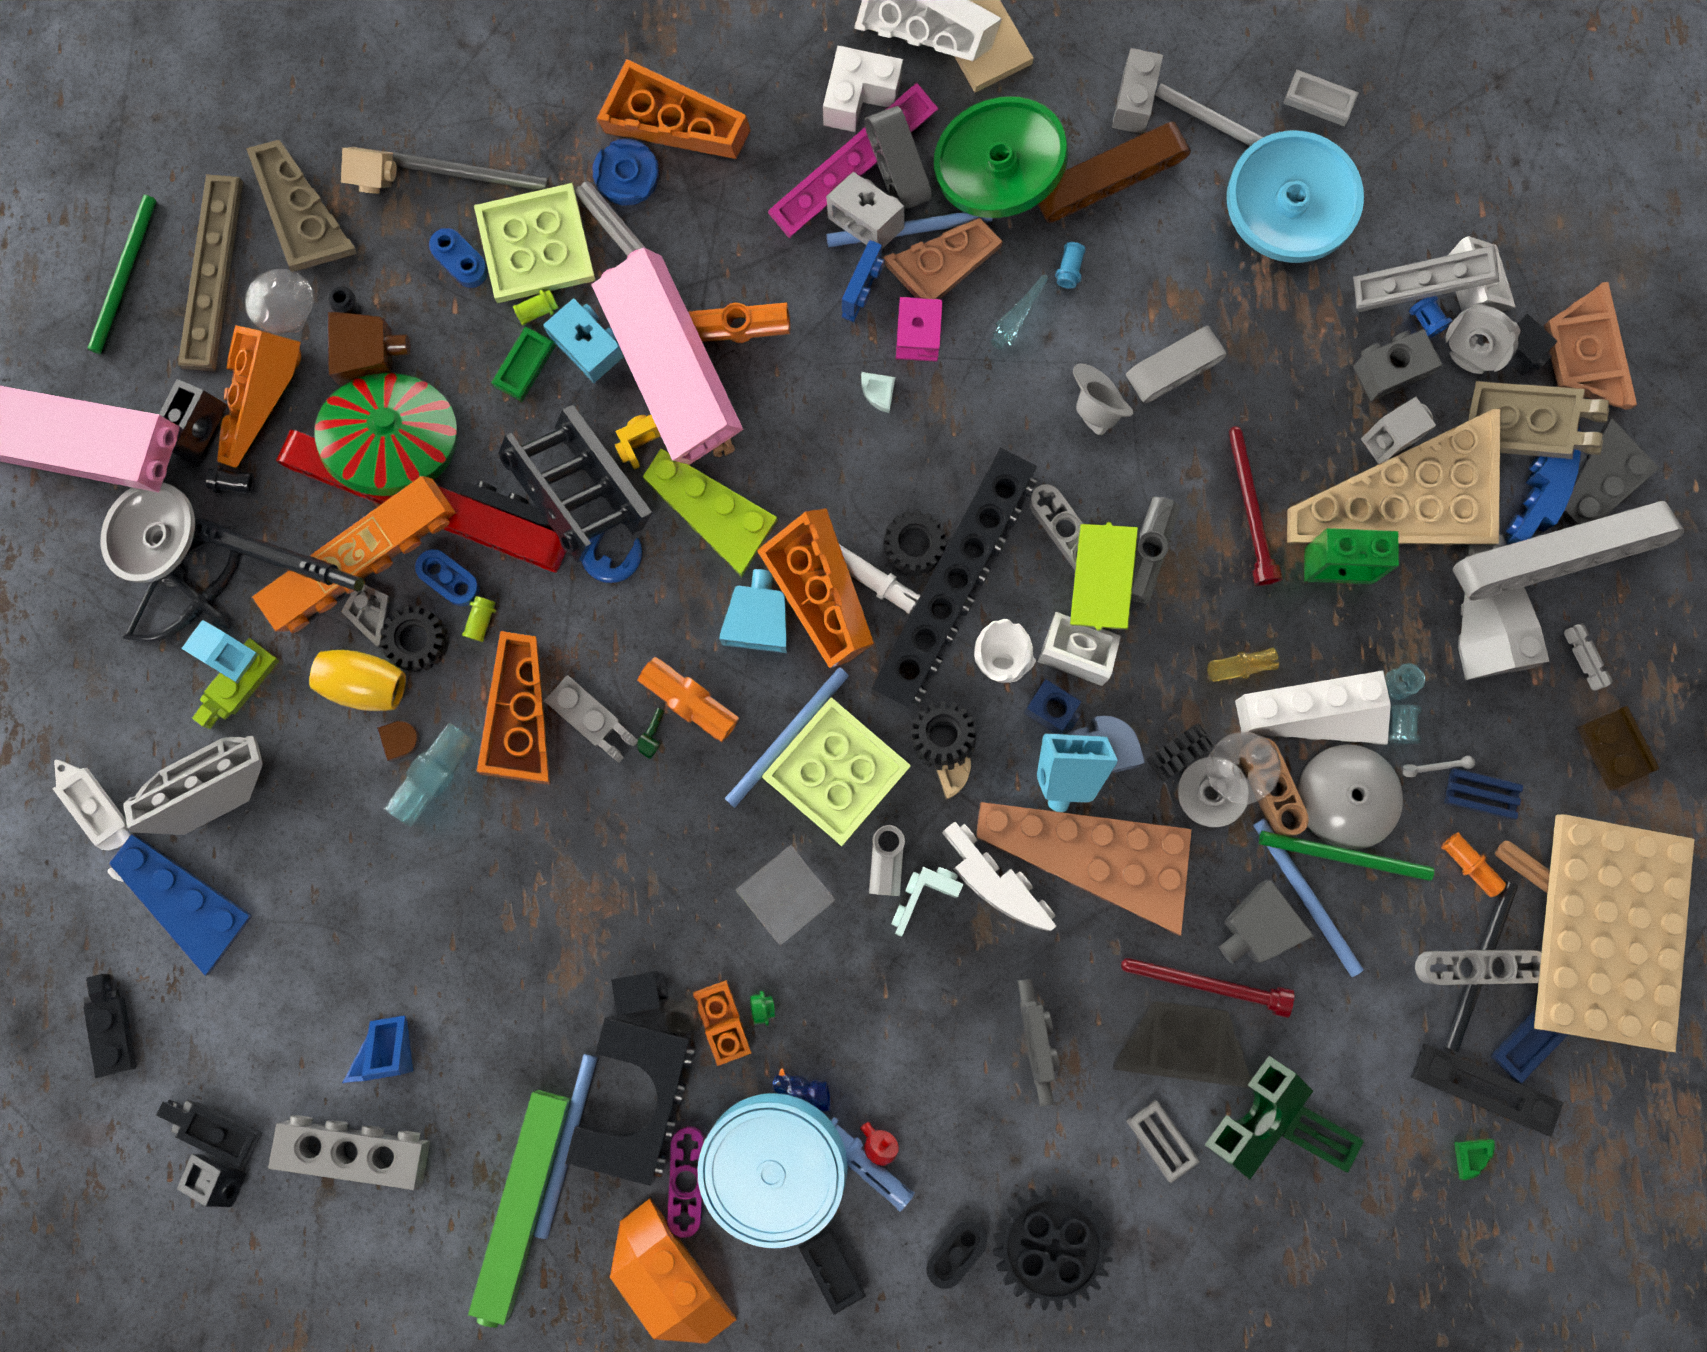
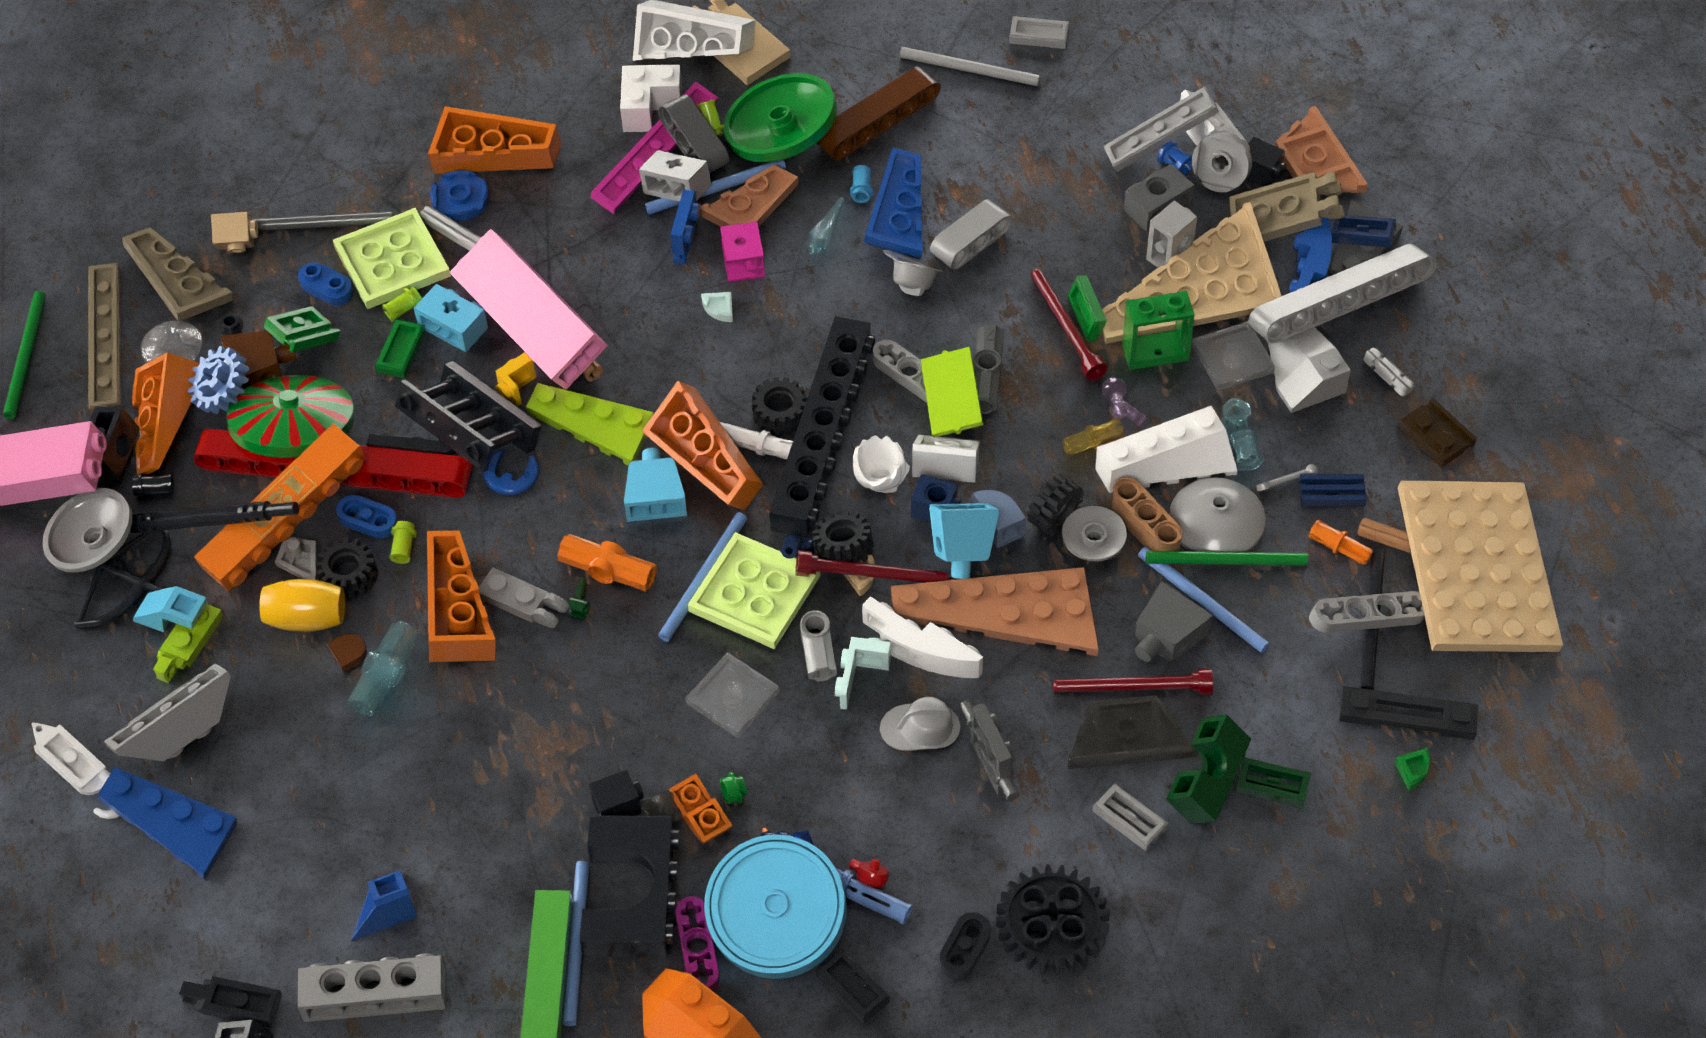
camera: 10 degrees left, 25 degrees down
black hinge [83,974,137,1078] -> none
orange piece [688,303,791,343] -> none
light grey brick [1111,48,1163,134] -> none
clear plate [1206,732,1281,804] -> none
medium azure dish [1226,131,1364,263] -> none
dark blue tile [1490,1009,1568,1083] -> none
none -> medium blue gear [187,346,249,414]
none -> green plate [264,306,340,353]
none -> lime pin [697,100,724,136]
none -> dark blue arm [781,534,815,559]
none -> dark red piece [795,550,951,583]
none -> blue wing [863,147,923,258]
none -> light grey piece [879,697,961,751]
none -> green tile [1067,275,1107,342]
none -> clear purple piece [1102,378,1146,425]
none -> clear plate [1192,322,1275,391]
none -> dark blue tile [1331,215,1396,247]

